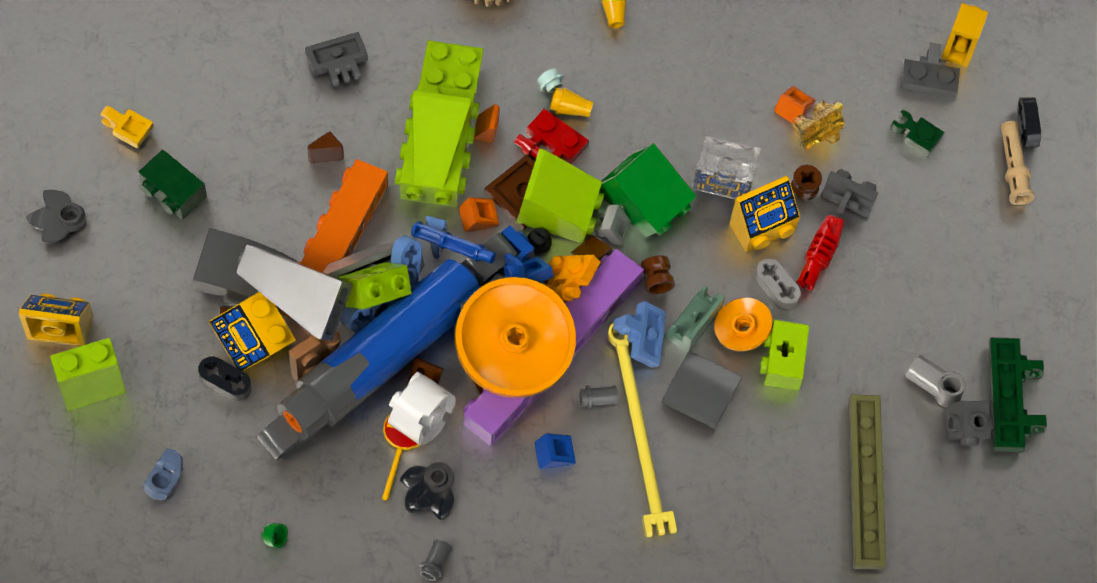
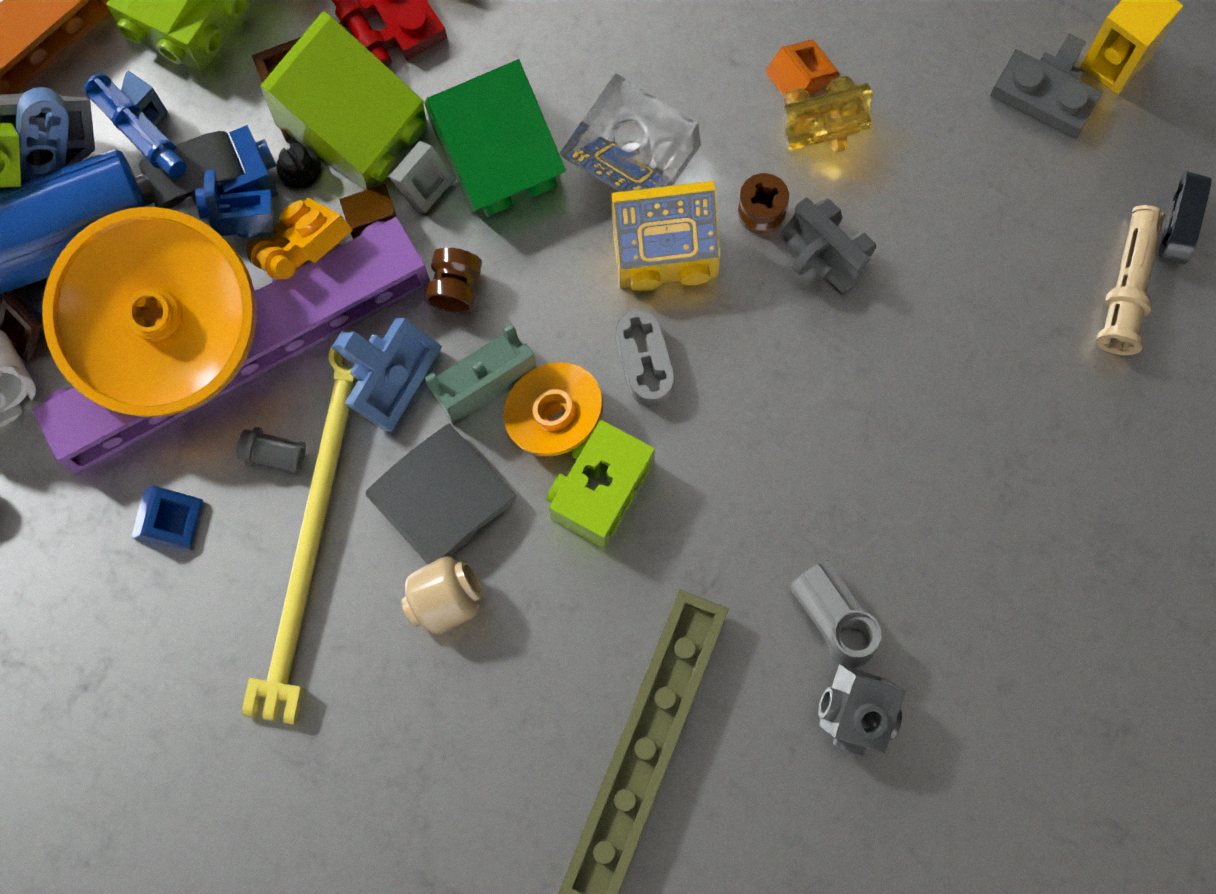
camera: 30 degrees right, 10 degrees up
orange slope [459,197,500,232] -> none
red hinge [796,215,845,291] -> none
dark green plate [890,110,945,157] -> none
dark green hinge [989,337,1047,452] -> none
none -> tan head [401,556,484,635]

